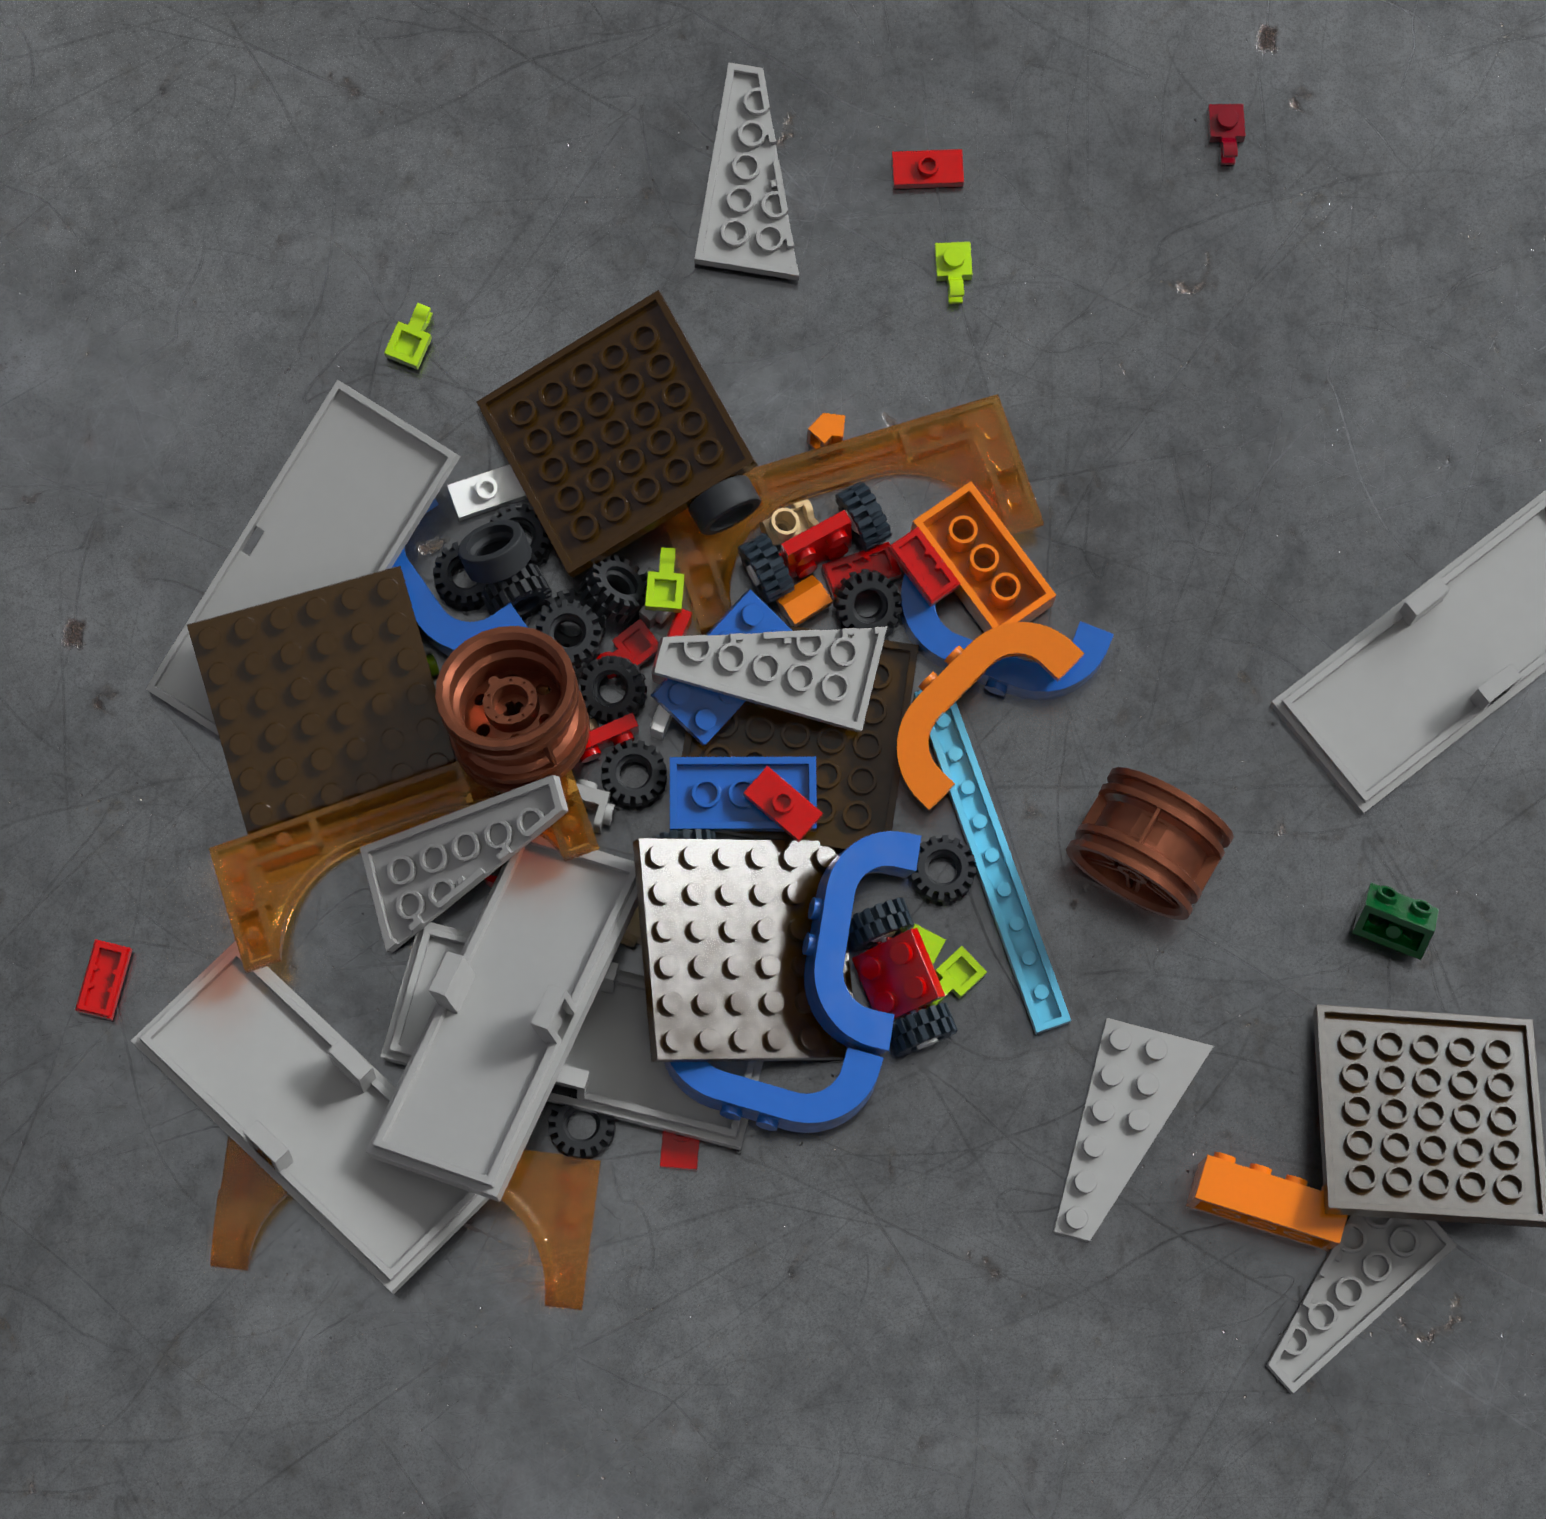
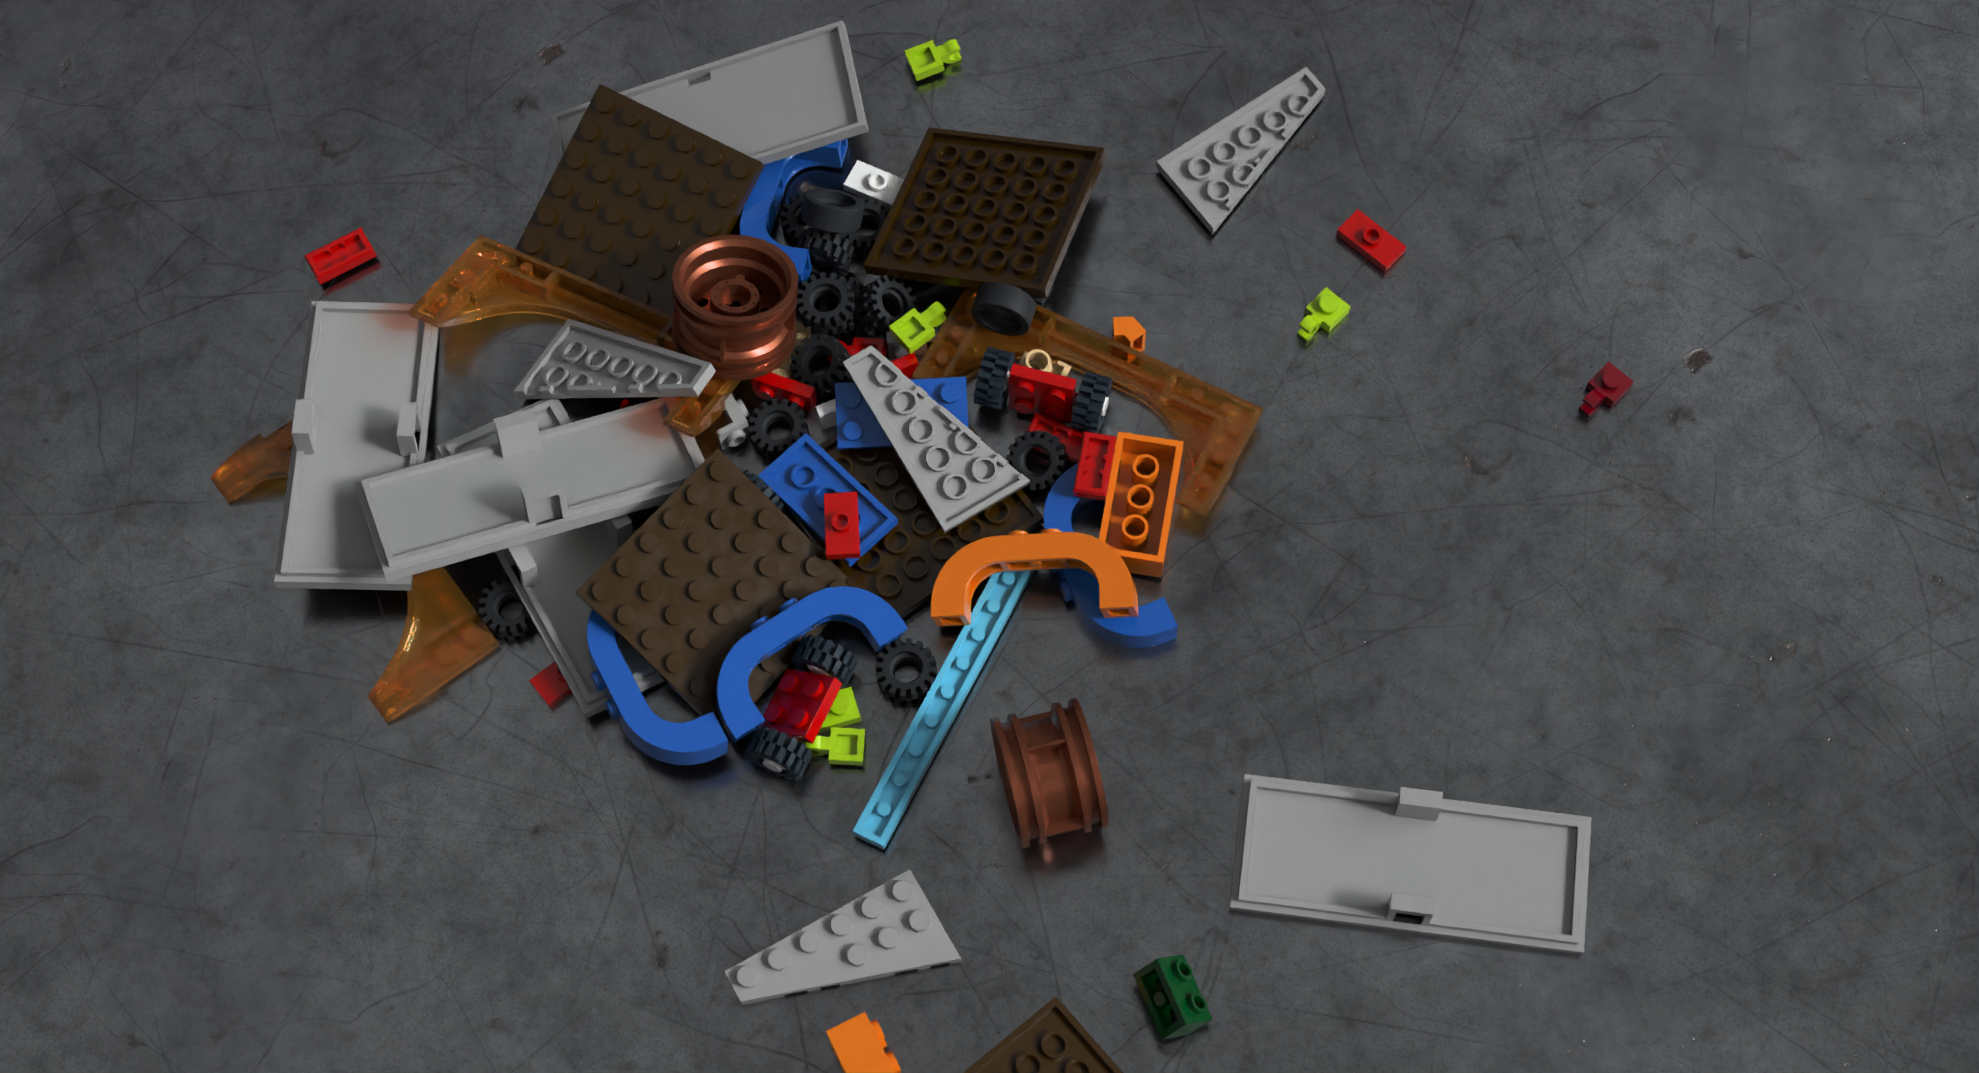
camera: 55 degrees right, 10 degrees down
orange piece [776,575,833,627] -> none

